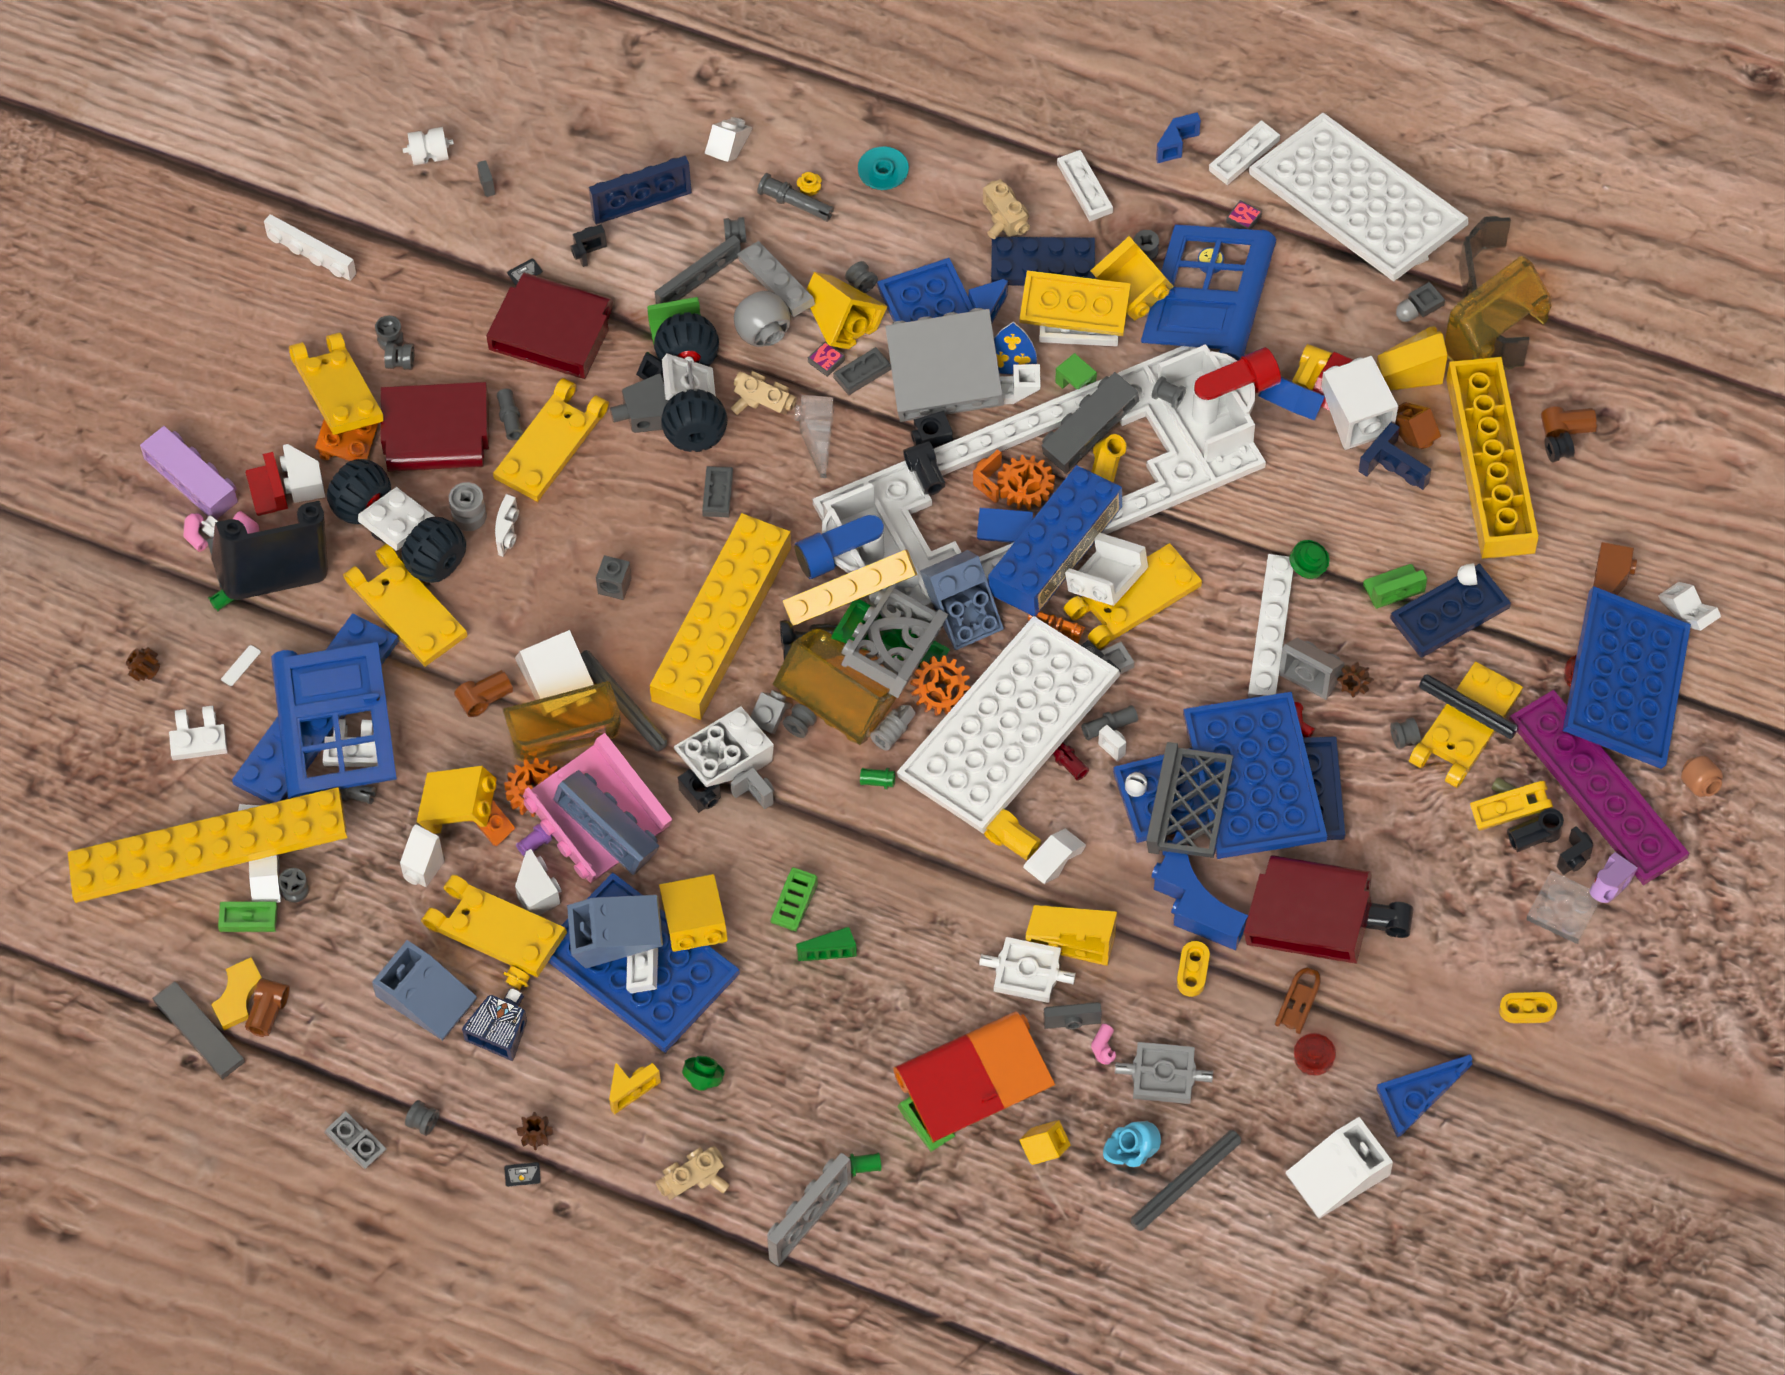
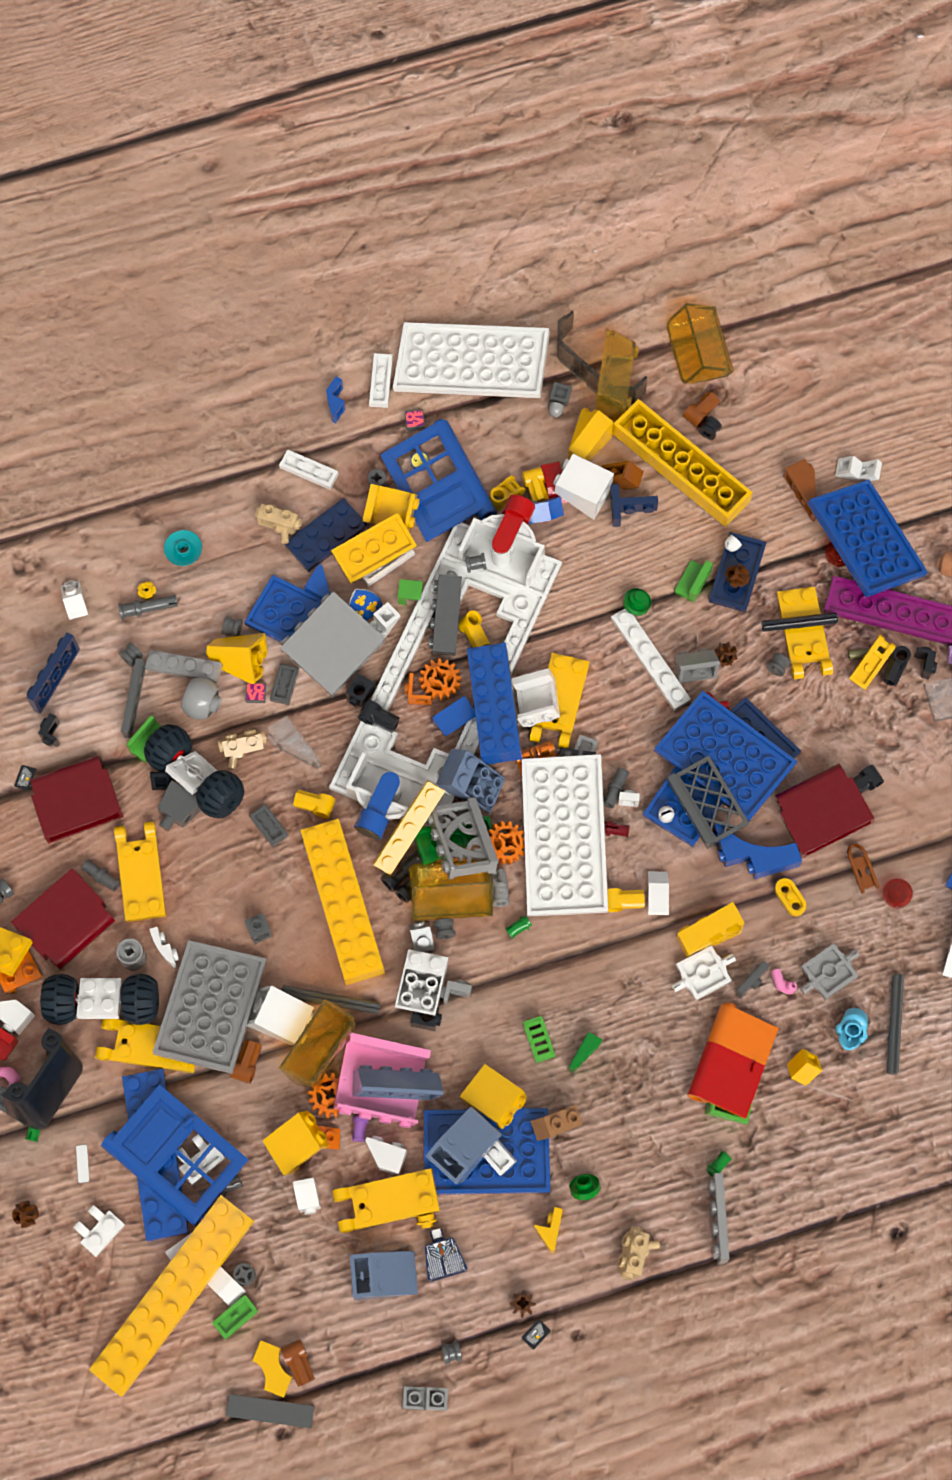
camera: 40 degrees left, 10 degrees up
none -> light grey plate [153,940,267,1074]
none -> yellow piece [293,789,336,819]
none -> yellow piece [490,475,526,510]
none -> medium nougat brick [530,1105,583,1141]
none -> clear yellow windscreen [667,303,734,384]
none -> reddish brown gear [726,563,750,589]

